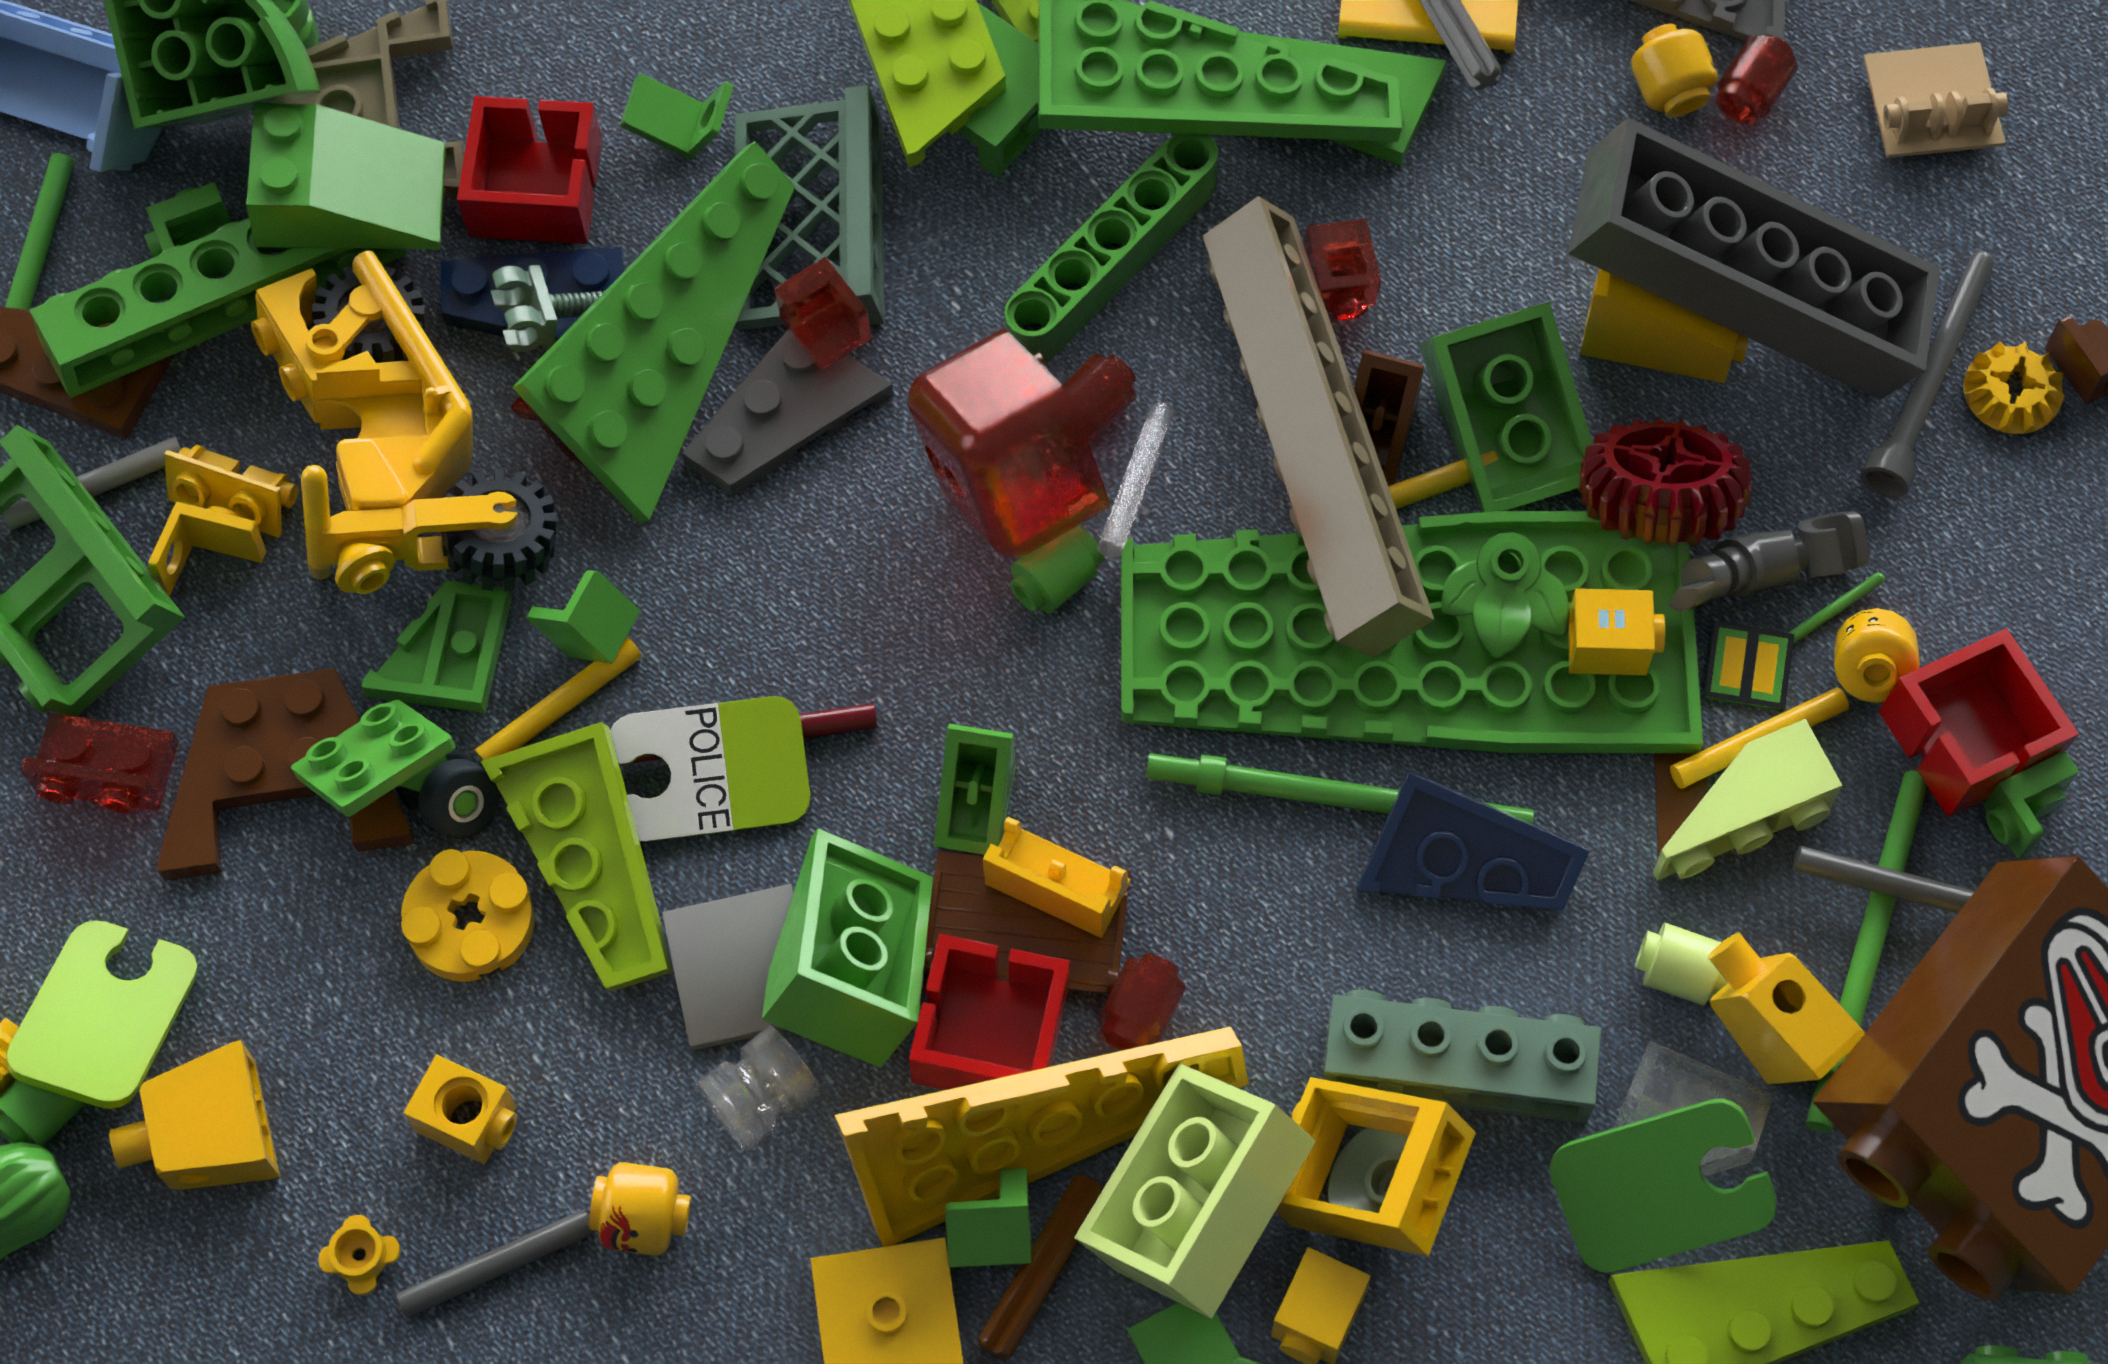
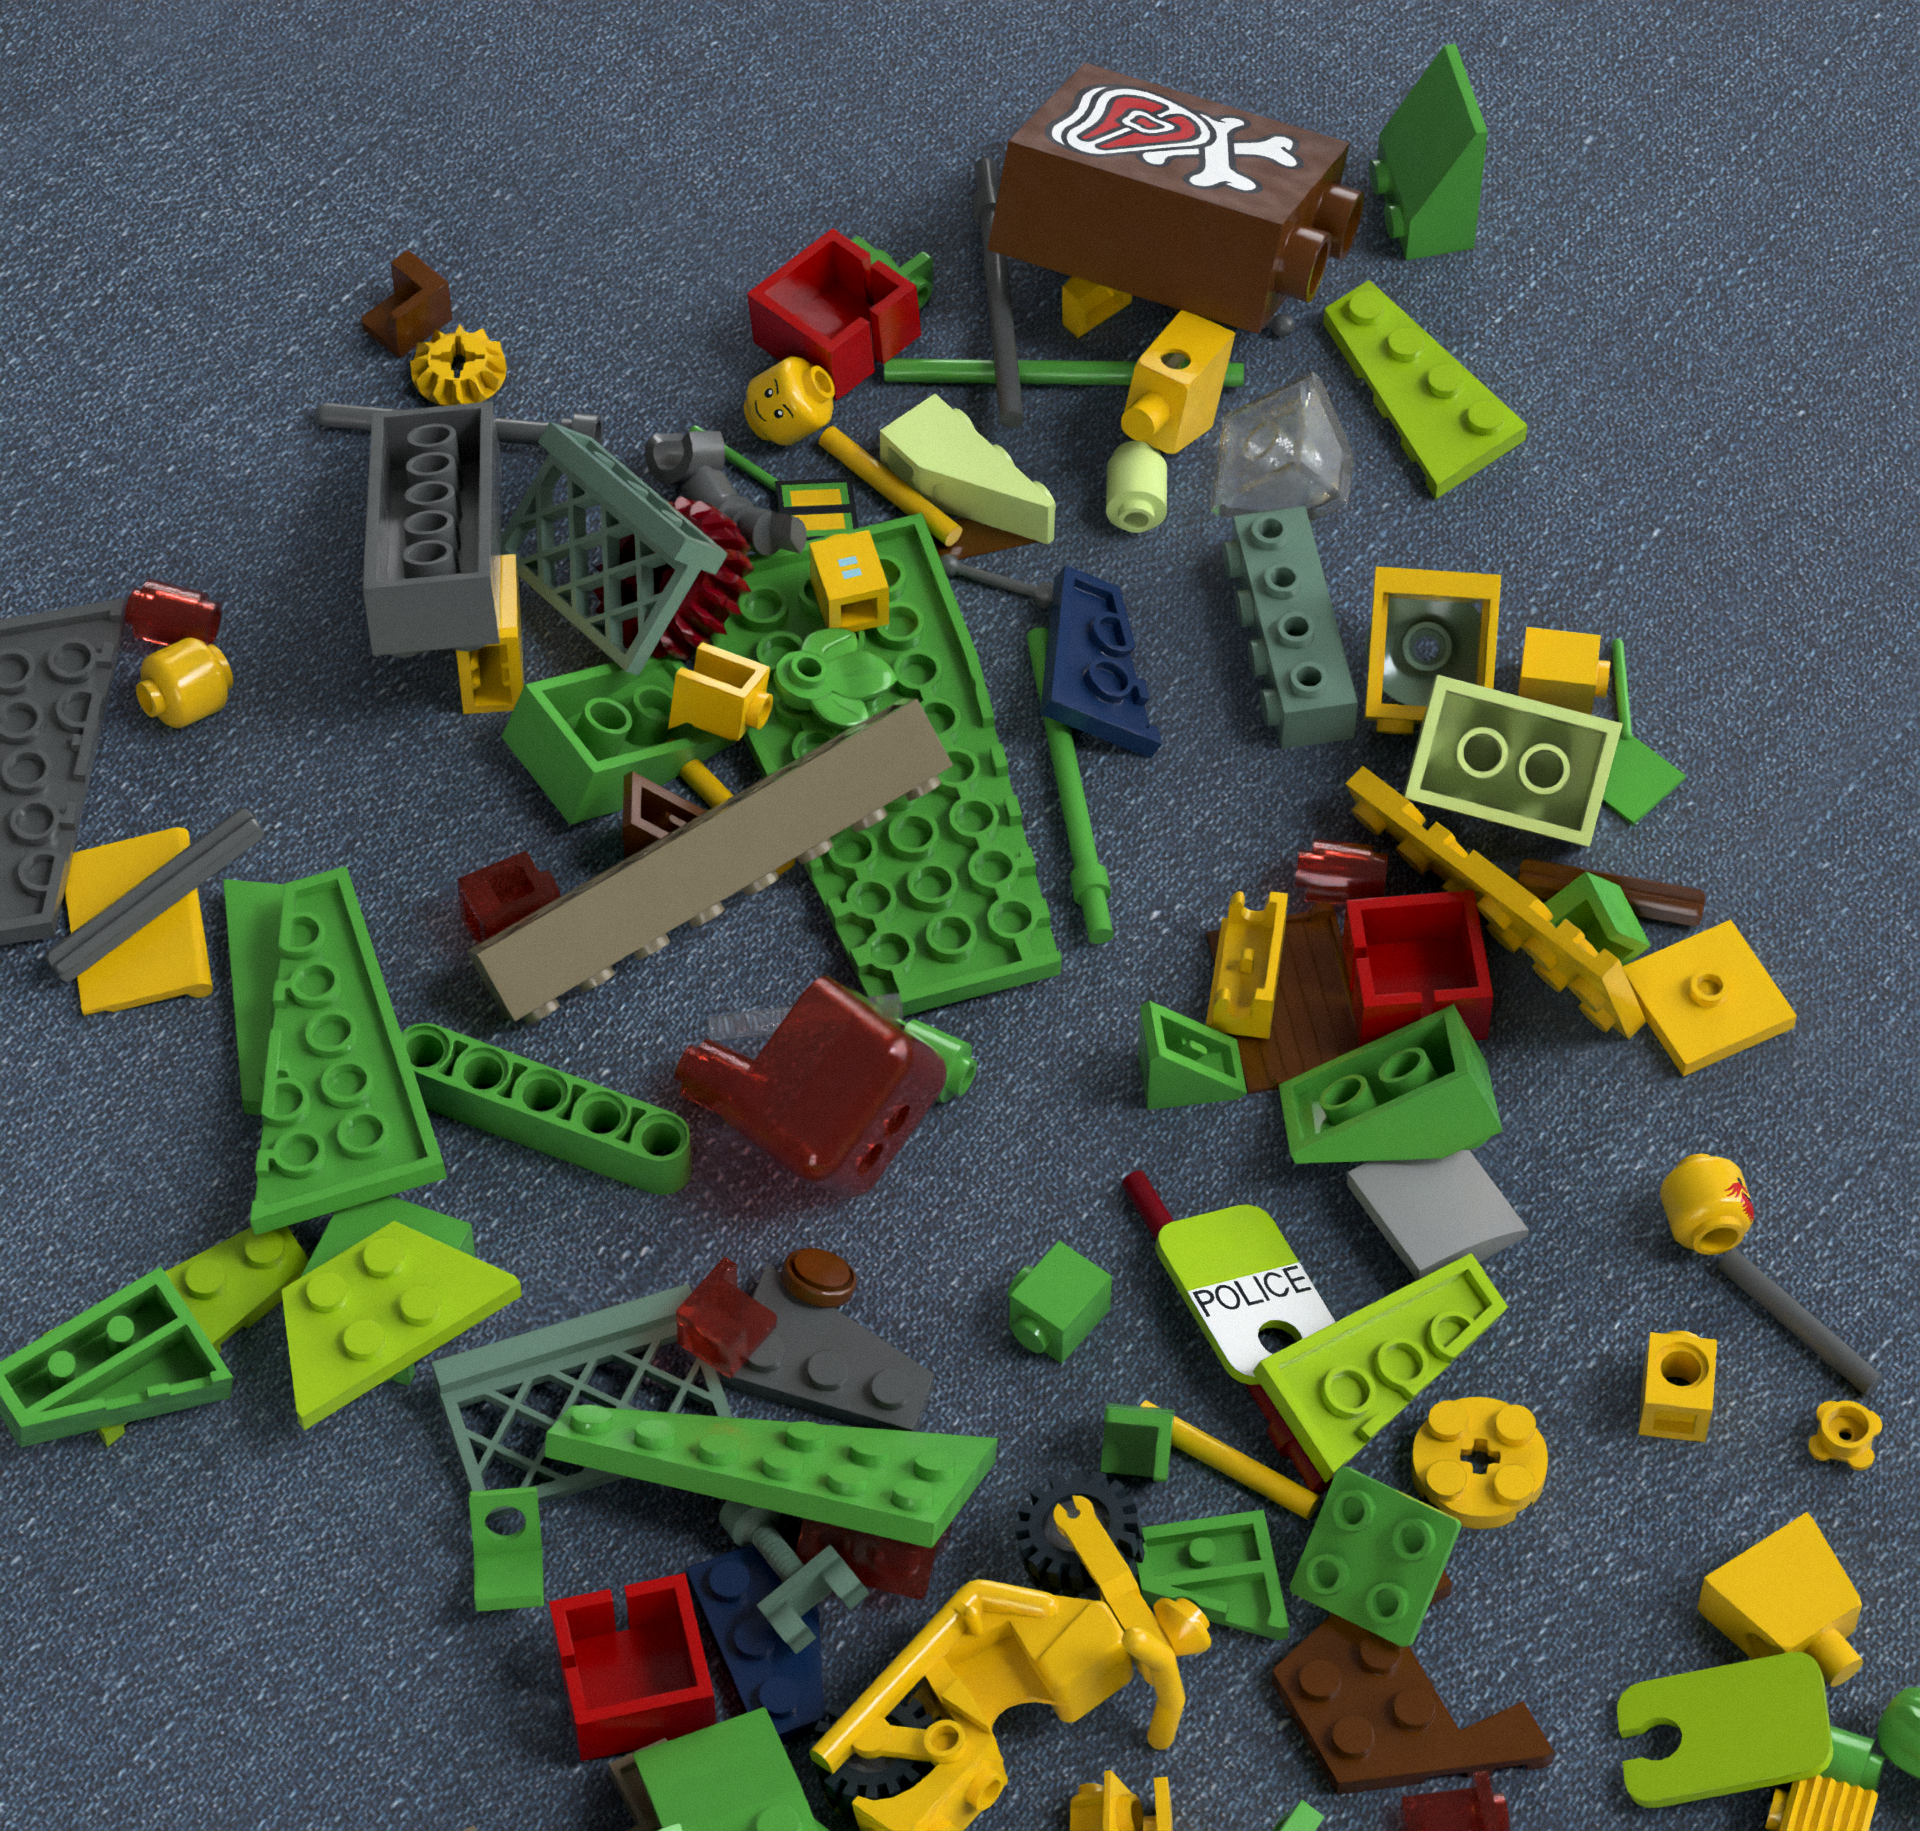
camera: 110 degrees left, 10 degrees down
clear wheel [694,1026,822,1152] -> none
bright green piece [1549,1098,1777,1273] -> none
tan hinge [1863,42,2008,158] -> none
none -> sand green fence [501,422,728,676]
none -> yellow window [668,642,773,741]
none -> reddish brown piece [780,1248,857,1307]
none -> dark grey hinge [940,554,1054,609]
none -> bright green brick [1007,1241,1112,1364]

